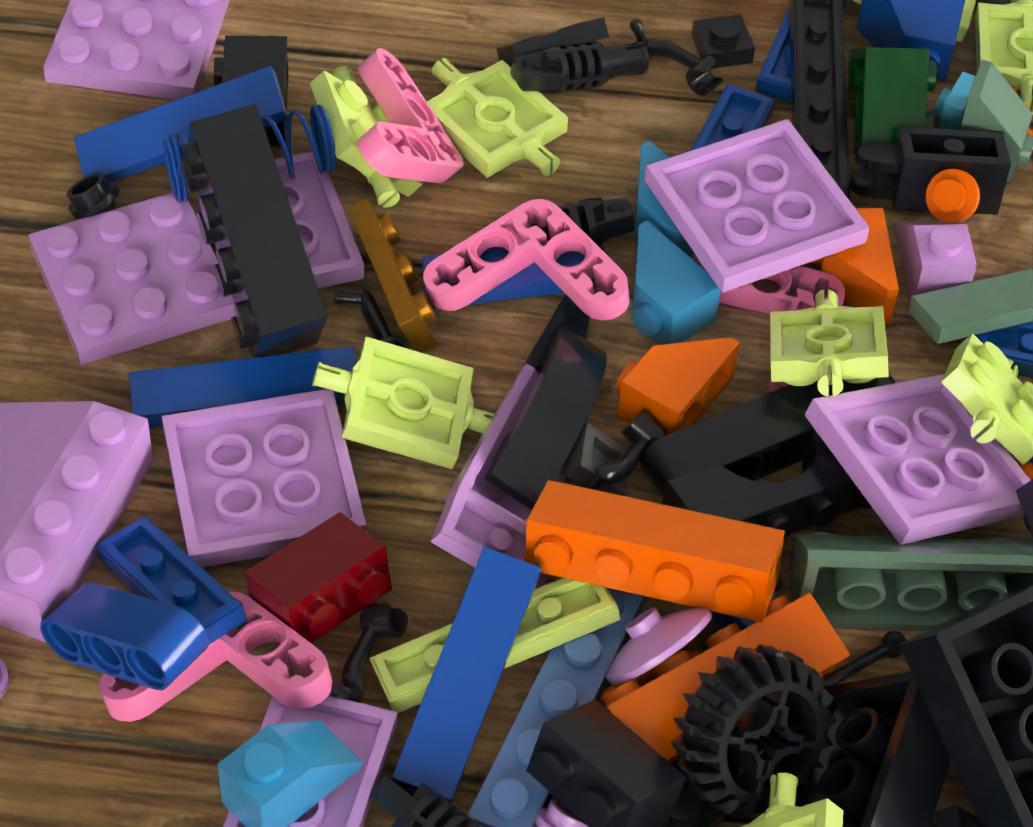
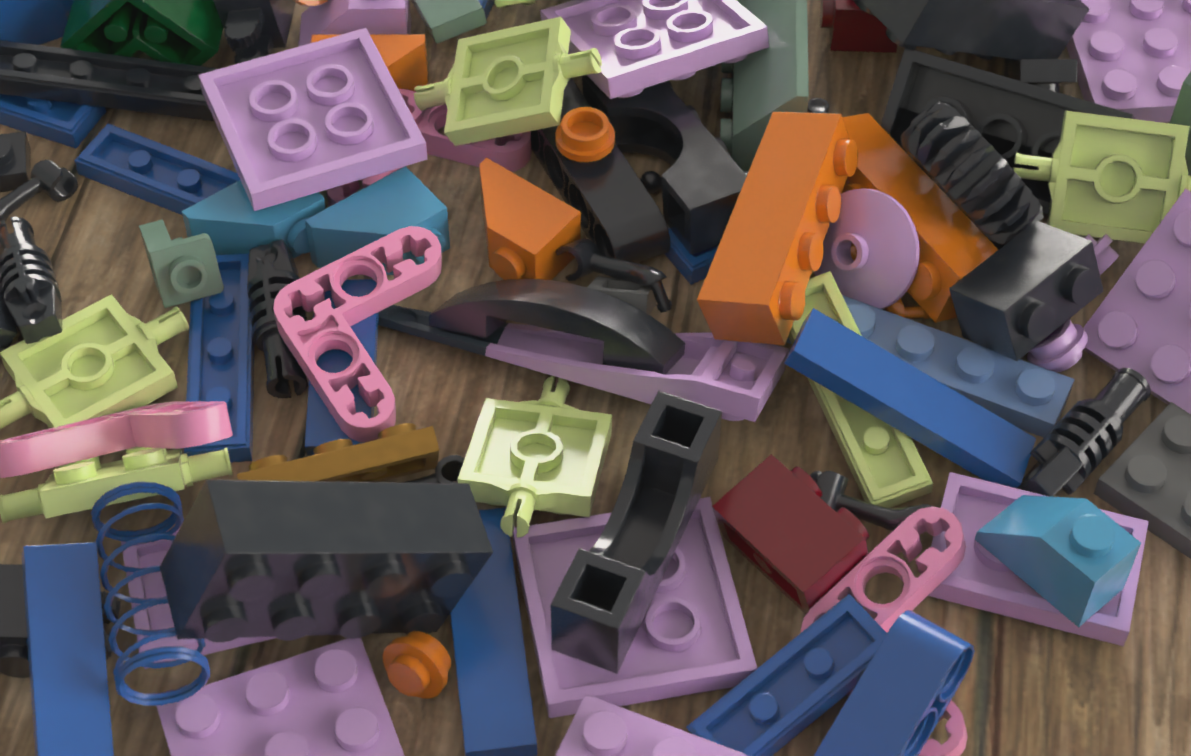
camera: 85 degrees left, 0 degrees up
none -> sand green bracket [139,219,224,308]
none -> blue tile [184,253,255,462]
none -> orange plate [382,631,451,699]
none -> black arch [551,390,722,674]
none -> orange plate [555,107,615,162]

